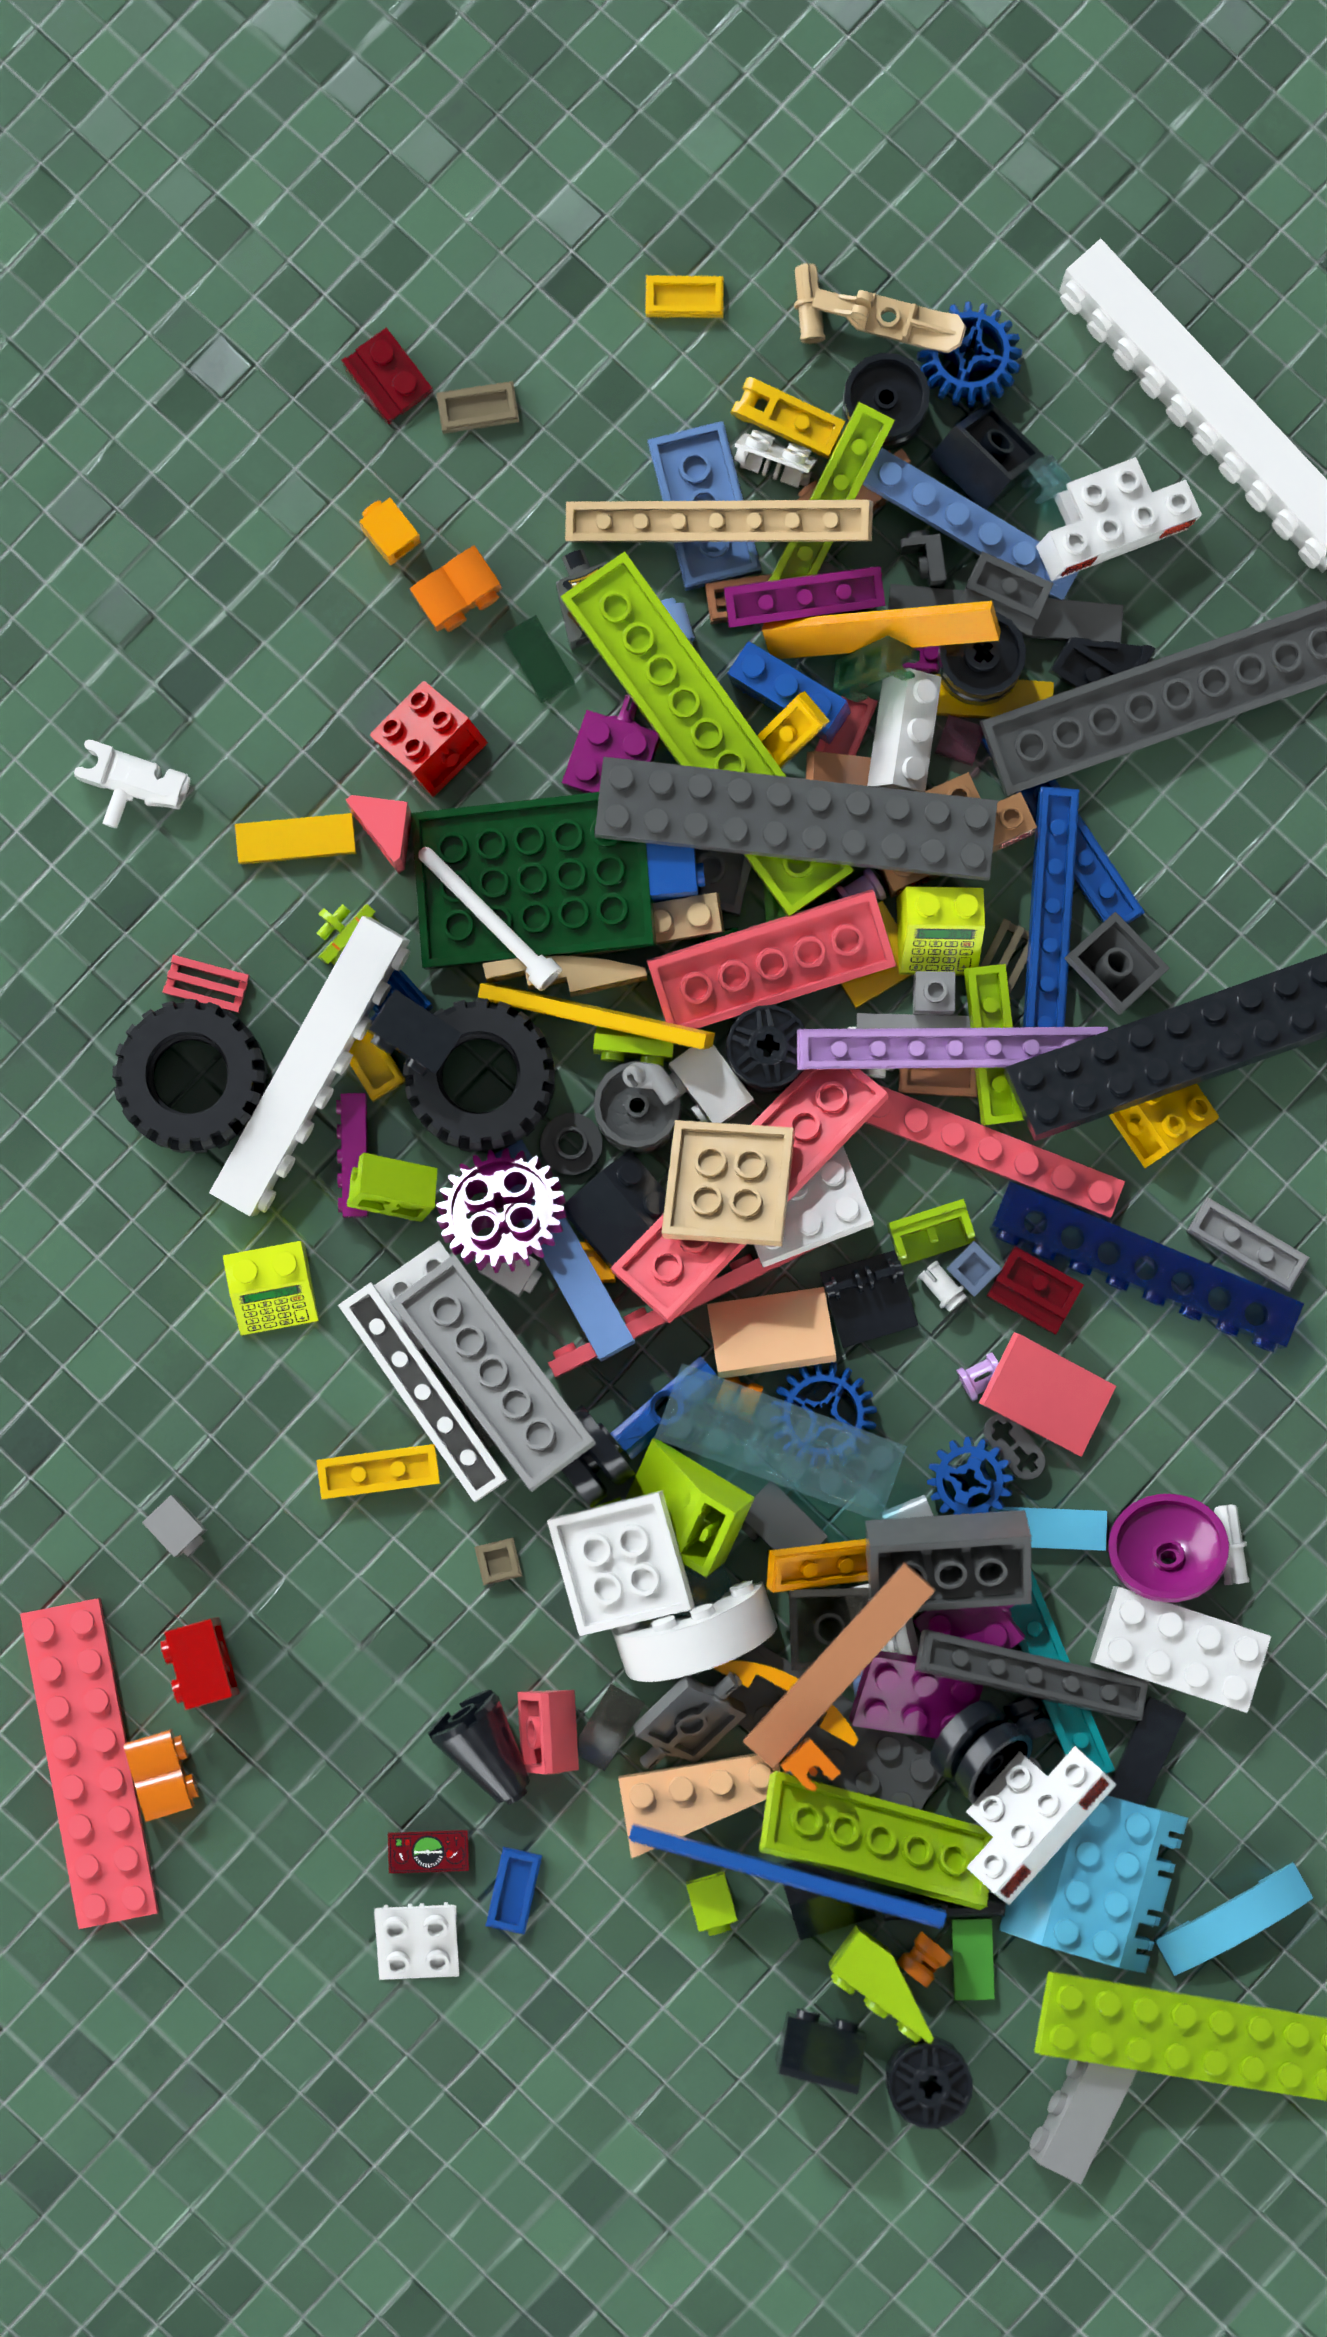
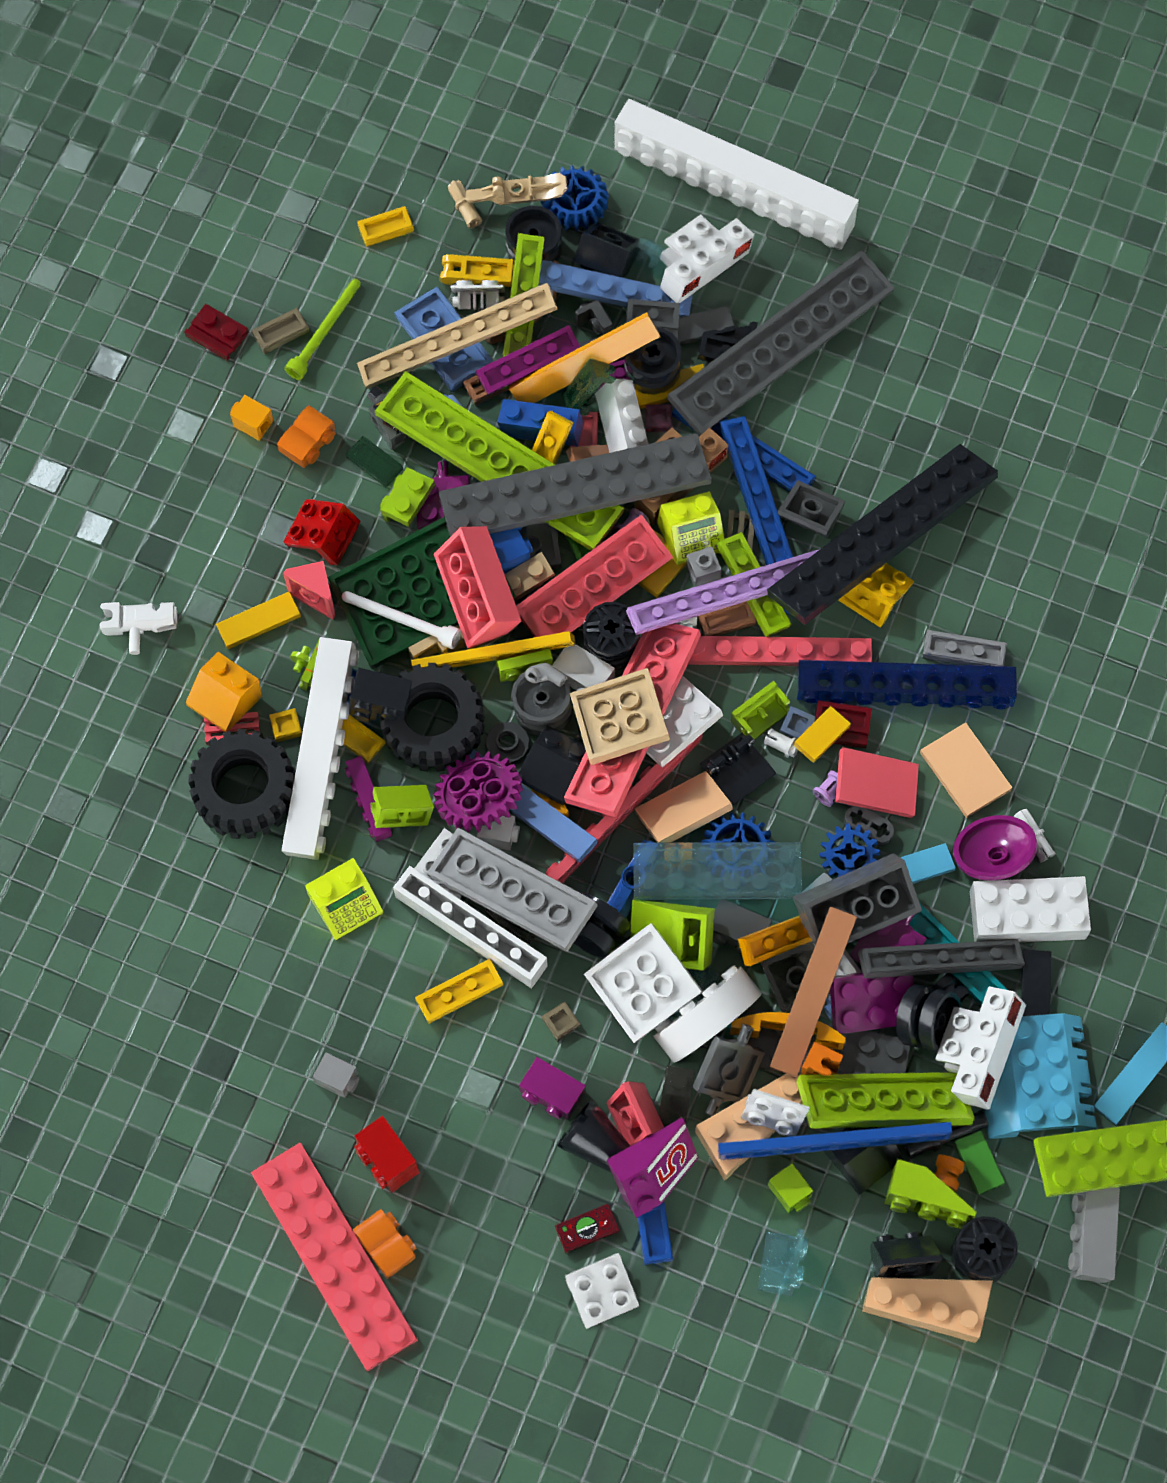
camera: 20 degrees left, 15 degrees down
none -> light orange slope [186,652,263,732]
none -> yellow tile [269,708,302,742]
none -> lime piece [284,279,361,380]
none -> lime bracket [380,467,435,527]
none -> coral slope [434,526,521,648]
none -> magenta brick [519,1057,586,1120]
none -> magenta slope [607,1118,698,1218]
none -> white hinge [741,1089,809,1136]
none -> clear light blue bracket [757,1229,808,1297]
none -> yellow tile [793,706,851,763]
none -> light nougat wedge [862,1278,993,1343]
none -> light nougat tile [920,722,1012,818]

